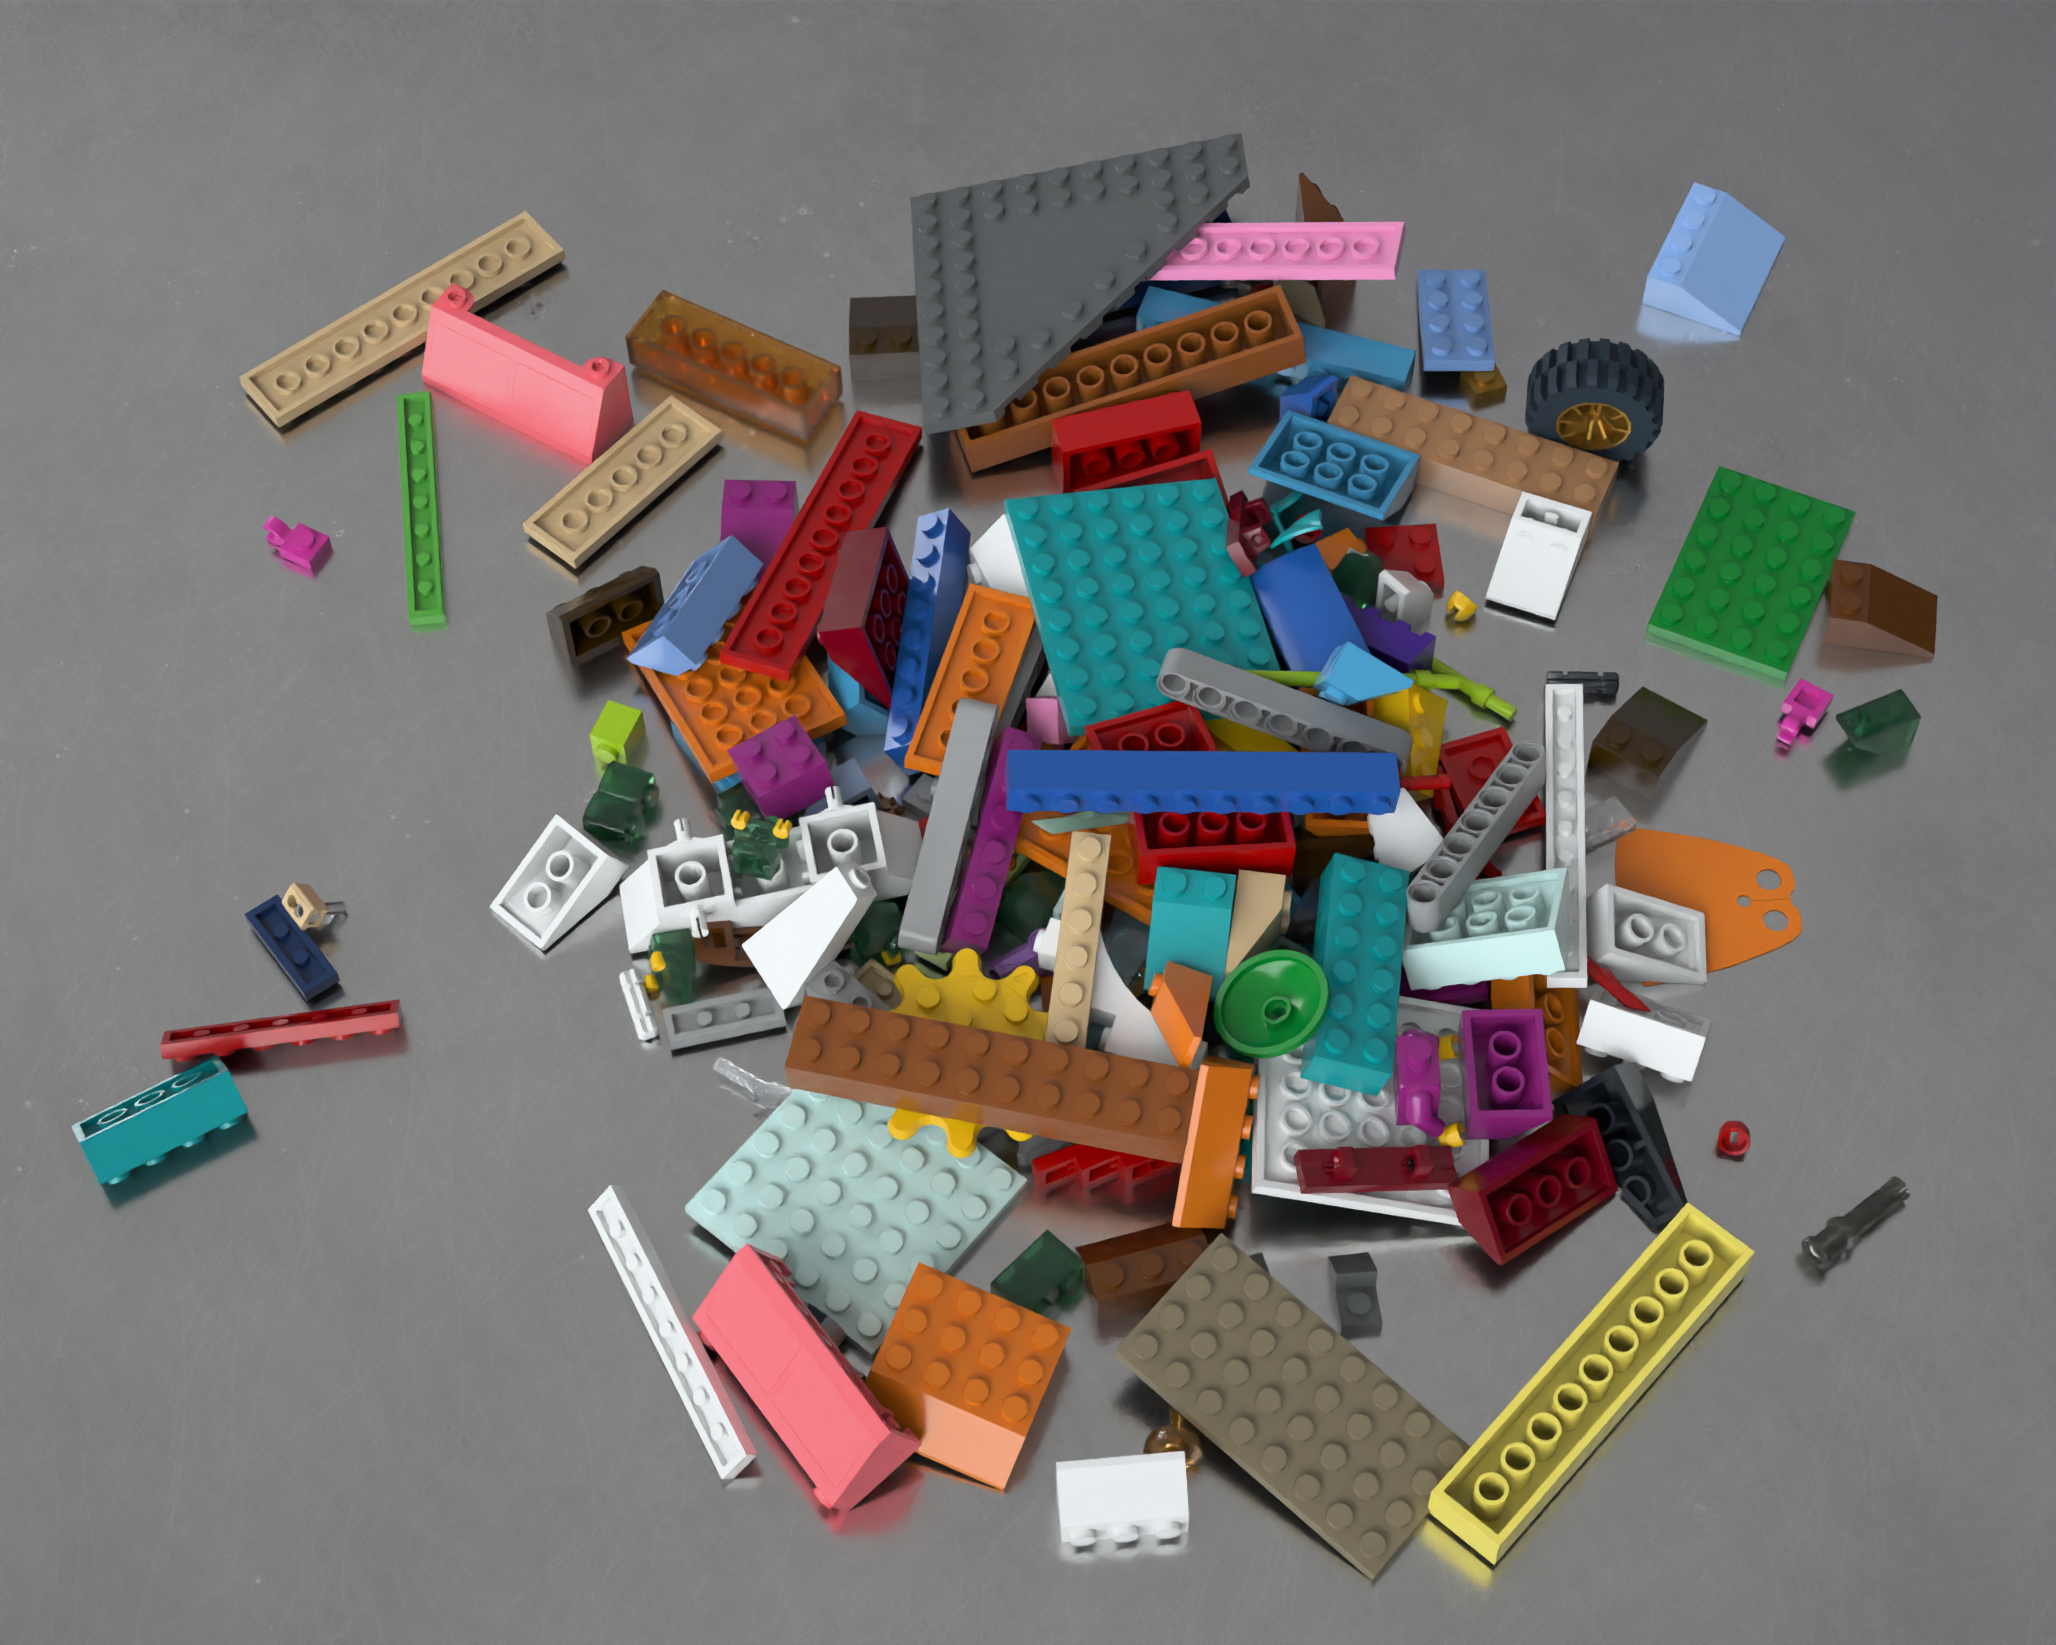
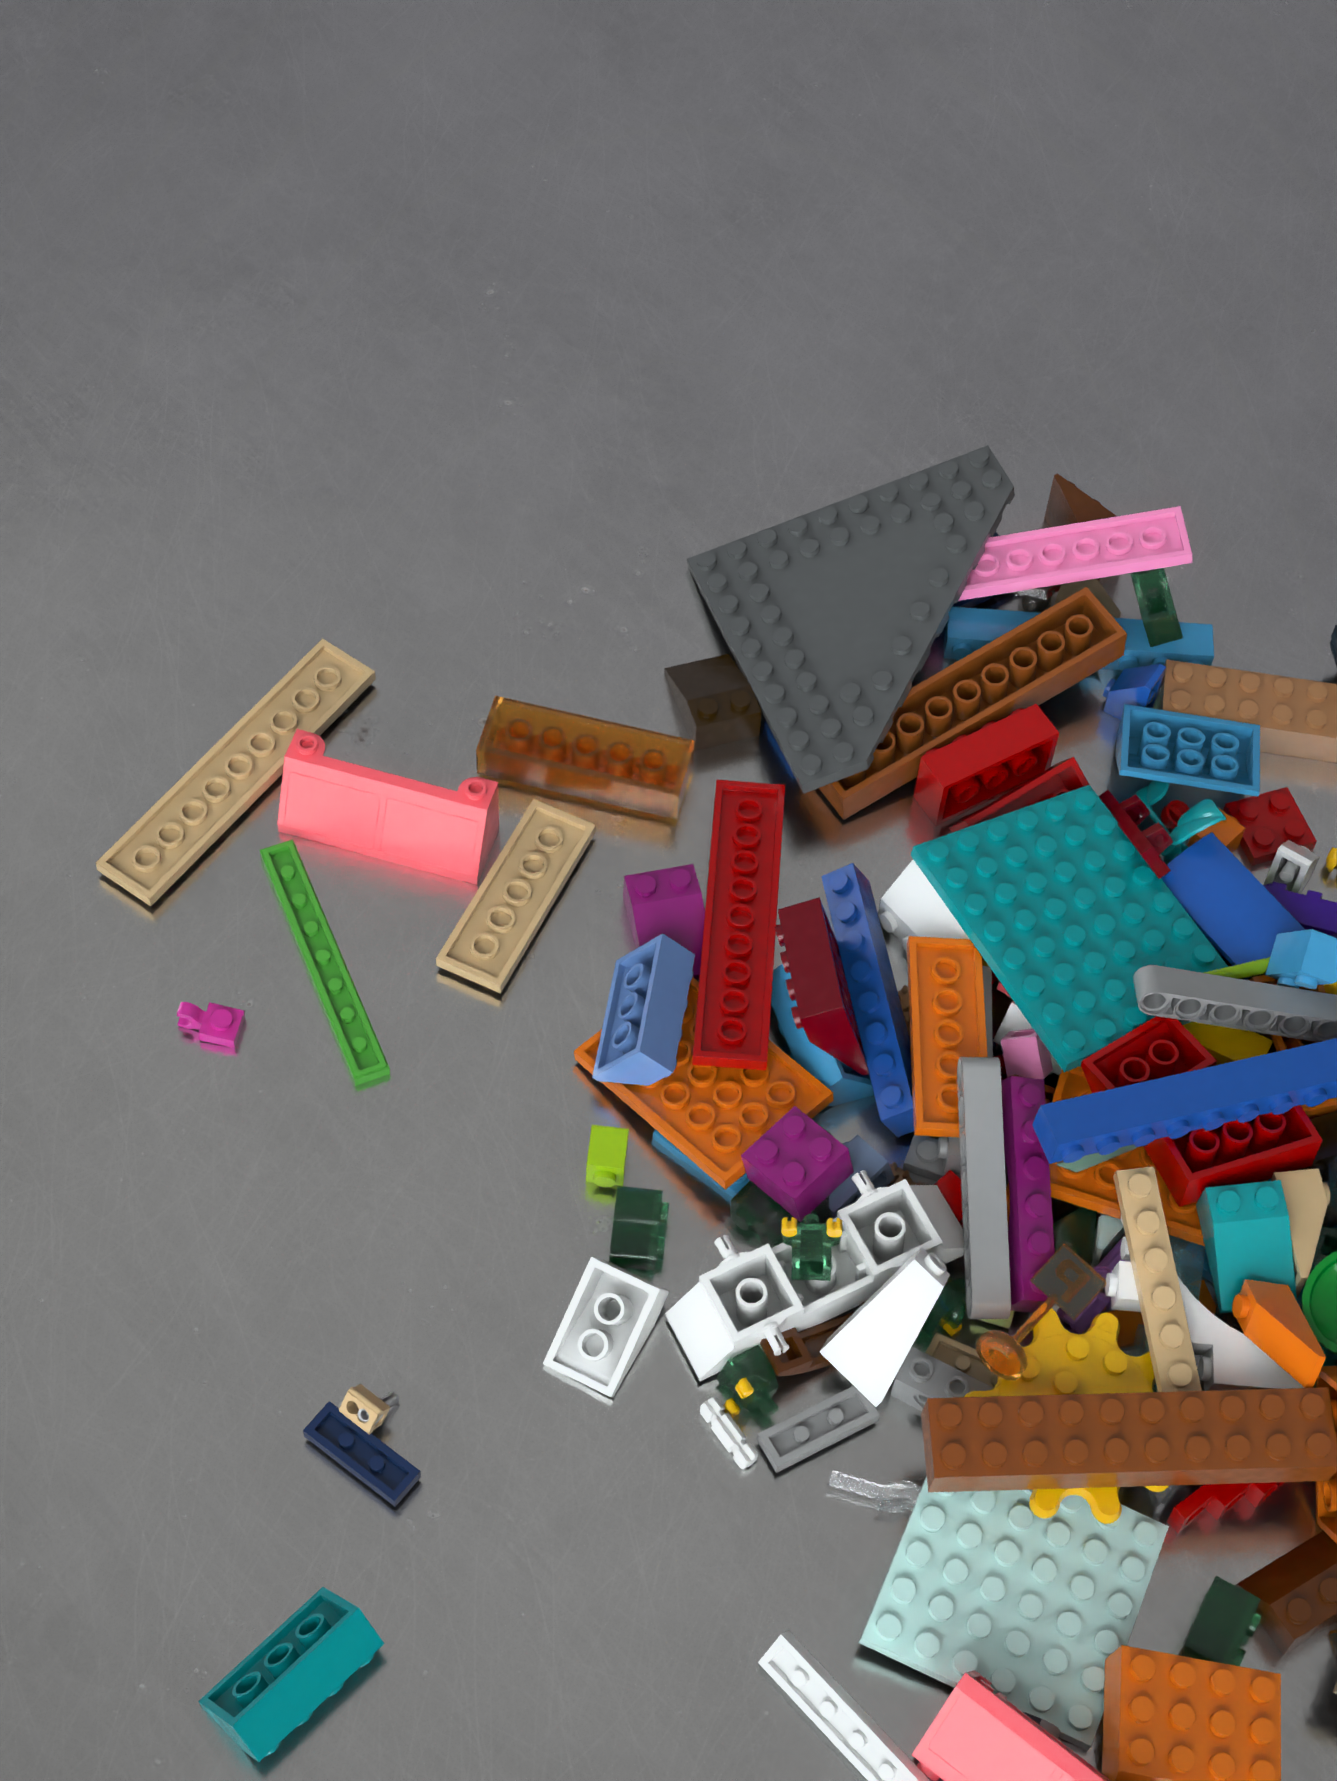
camera: 20 degrees left, 0 degrees up
red plate [160,999,402,1062] -> none
dark brown slope [546,565,664,664] -> none
clear green brick [1331,548,1384,609] -> none
medium blue plate [1416,269,1495,371] -> none
pearl gold plate [1460,363,1507,404] -> none
none -> clear orange piece [976,1243,1106,1381]
none -> clear green brick [1130,568,1183,647]

